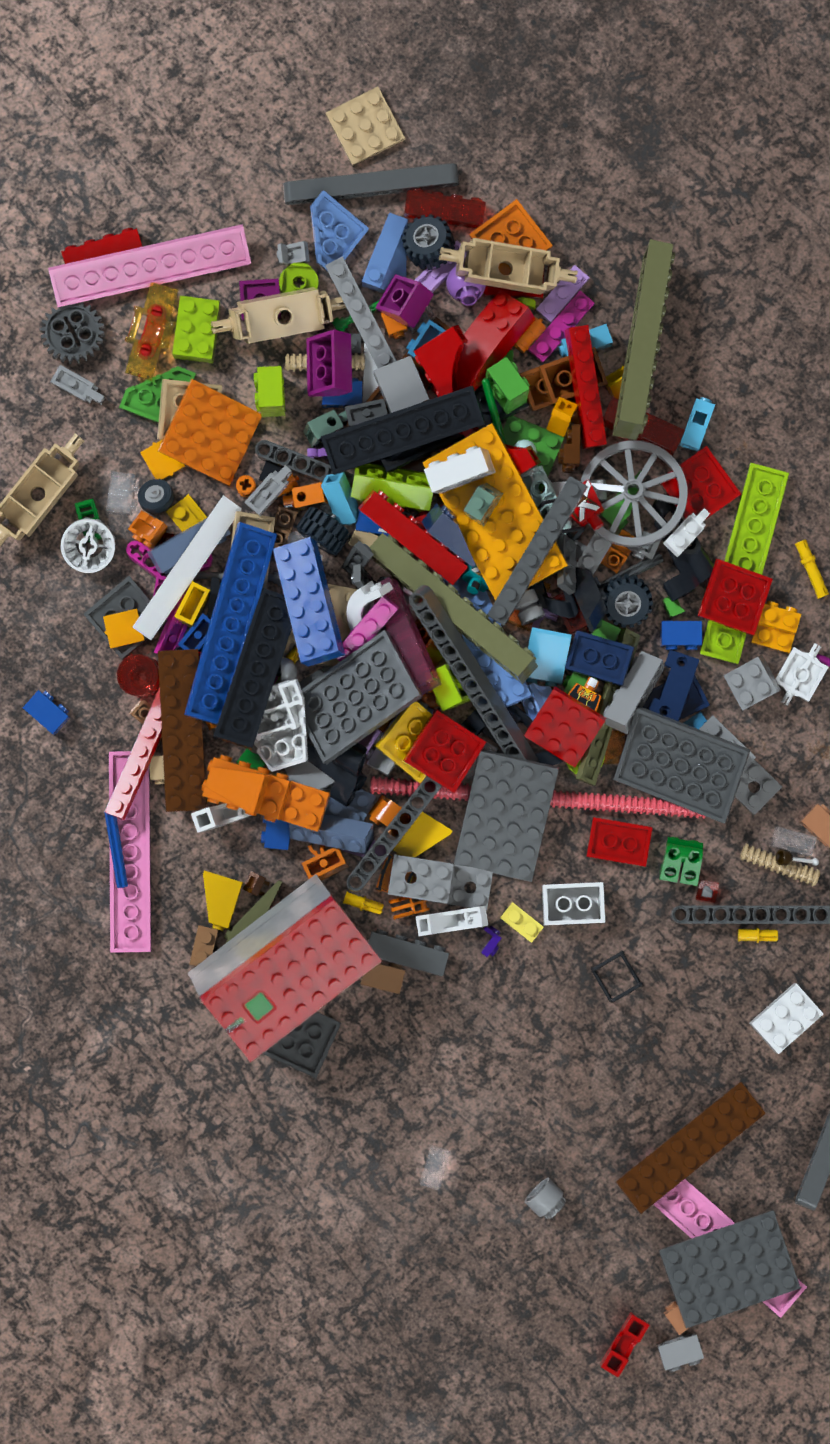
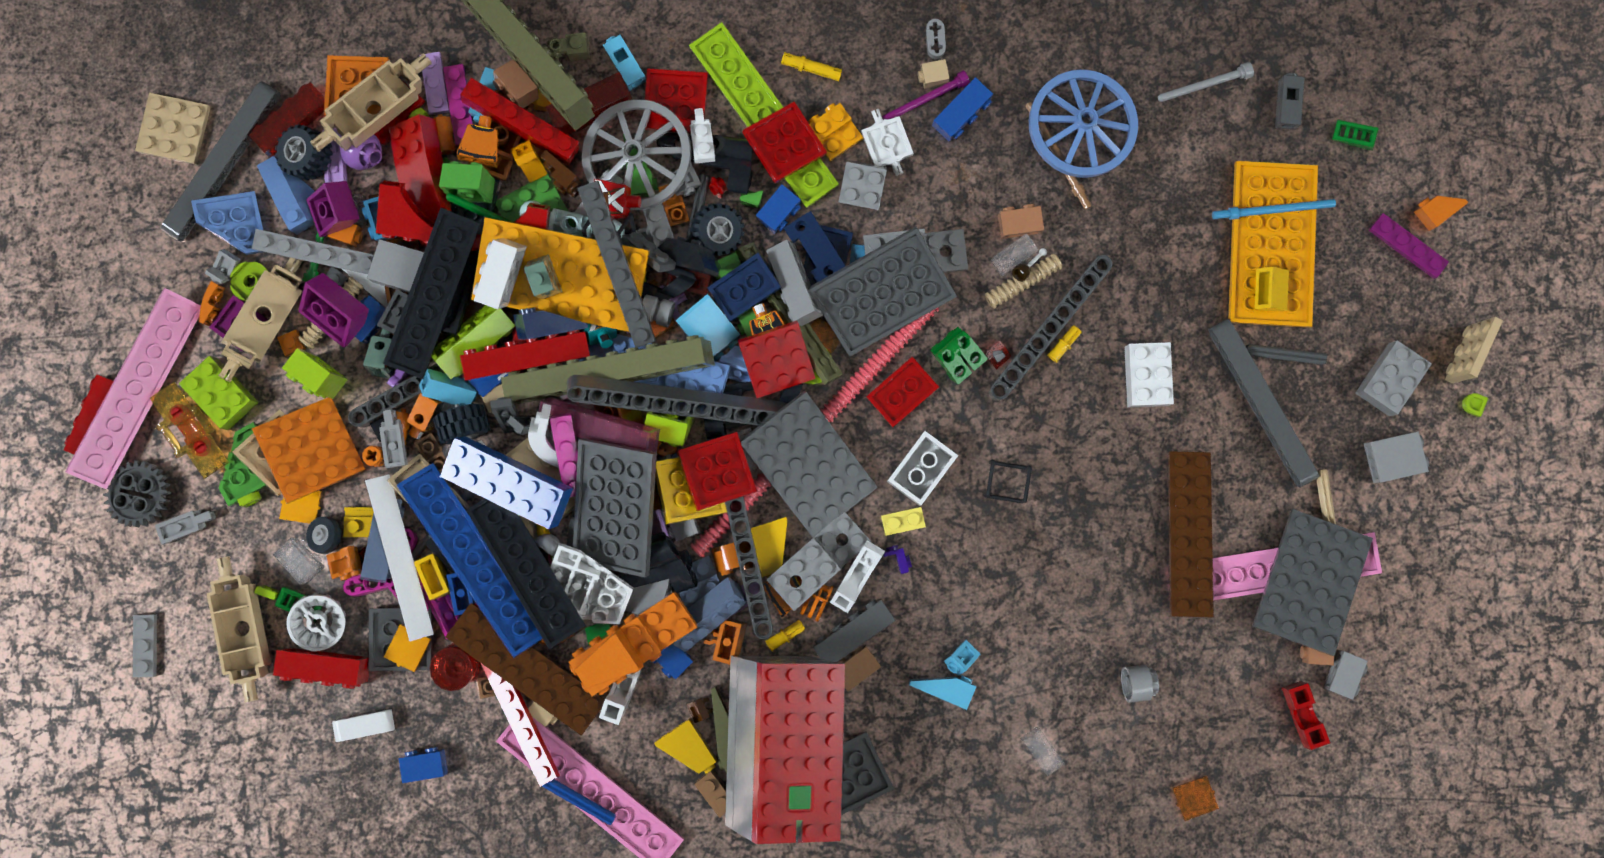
camera: 45 degrees left, 0 degrees up
none -> orange slope [199,281,225,326]
none -> lime tile [237,491,262,508]
none -> lime tile [254,585,280,600]
none -> red brick [273,647,369,689]
none -> orange plate [277,329,306,357]
none -> white beam [332,709,395,742]
none -> orange torso [457,116,498,168]
none -> nougat brick [493,59,539,108]
none -> olive brick [547,32,591,62]
none -> red plate [709,177,727,198]
none -> medium azure slope [908,675,976,710]
none -> medium azure bracket [944,640,981,676]
none -> clear orange piece [1172,776,1219,821]
none -> tan axle [1316,469,1336,524]

